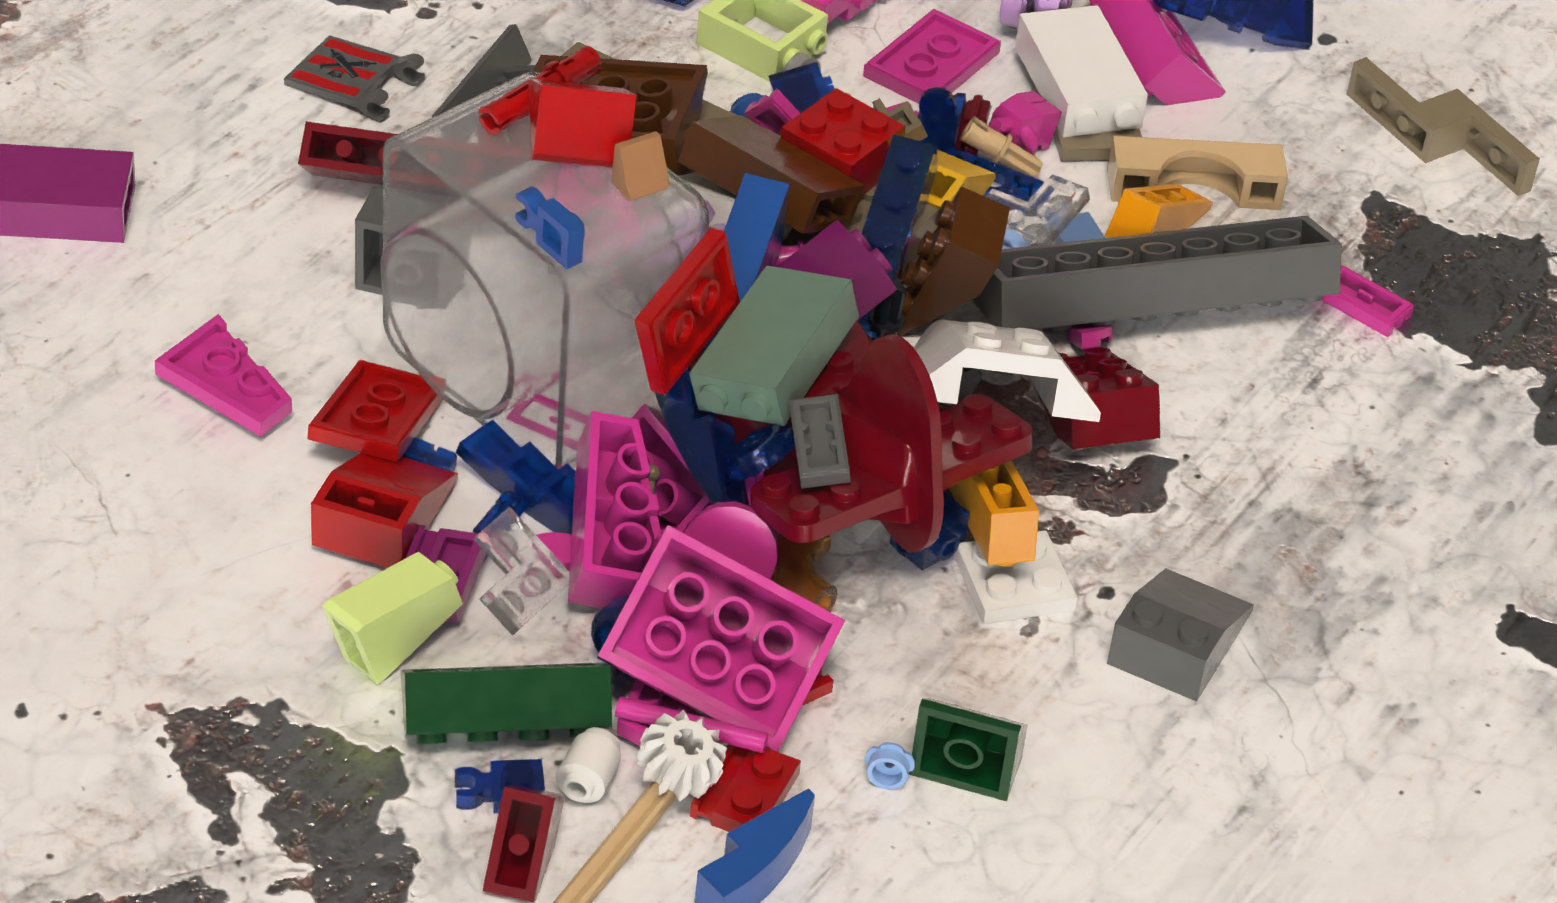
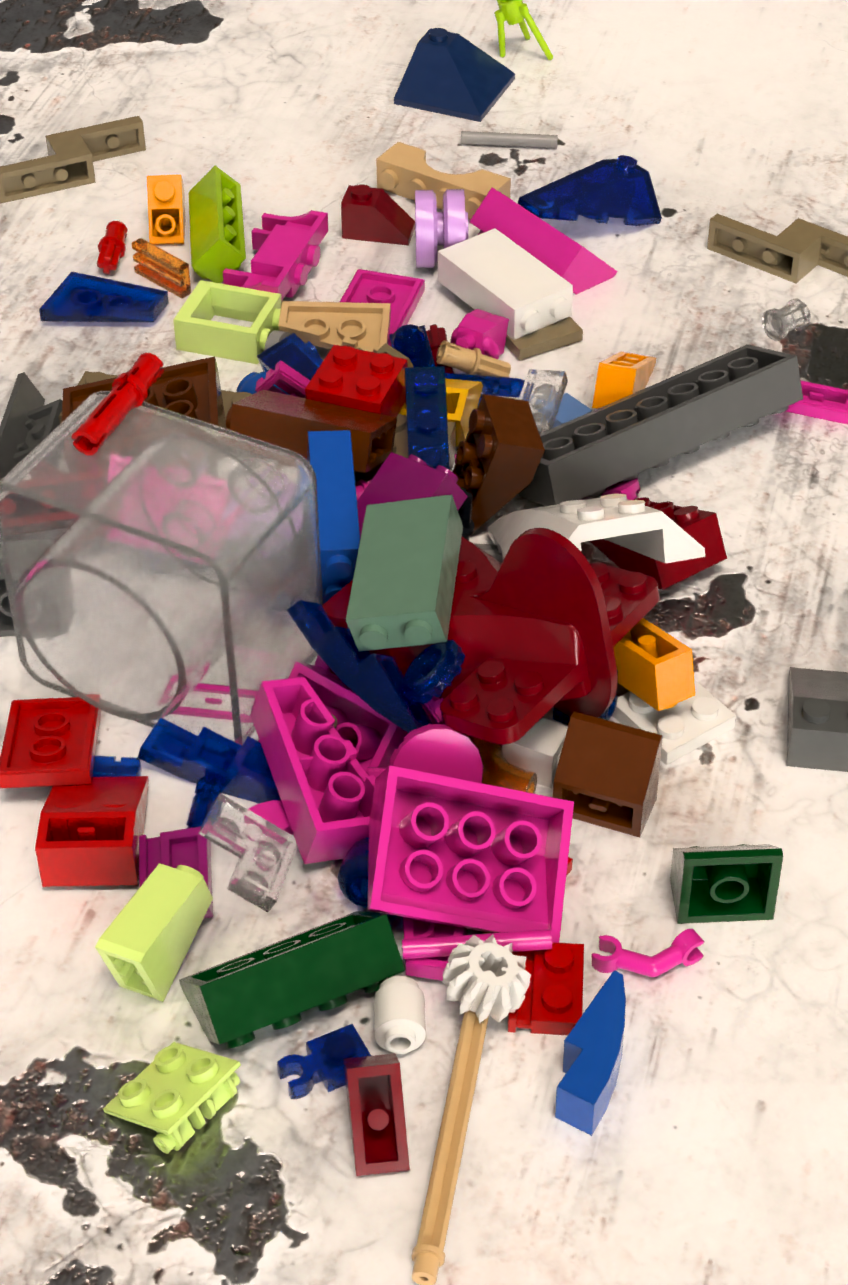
camera: 15 degrees left, 0 degrees up
blue plate [515,186,585,270] -> none
red slope [528,79,637,168] -> none
medium nougat slope [611,131,669,201] -> none
red tile [634,227,740,395] -> none
dark grey plate [789,394,851,488] -> none
light blue plate [864,742,915,789] -> none
tan arch [1107,136,1288,210] -> none
none -> yellowish green hinge [103,1042,241,1154]
none -> tan wing [278,301,391,353]
none -> white brick [502,718,568,788]
none -> reddish brown slope [553,711,663,838]
none -> dark pink arm [592,929,704,977]
none -> clear bush [762,298,811,341]

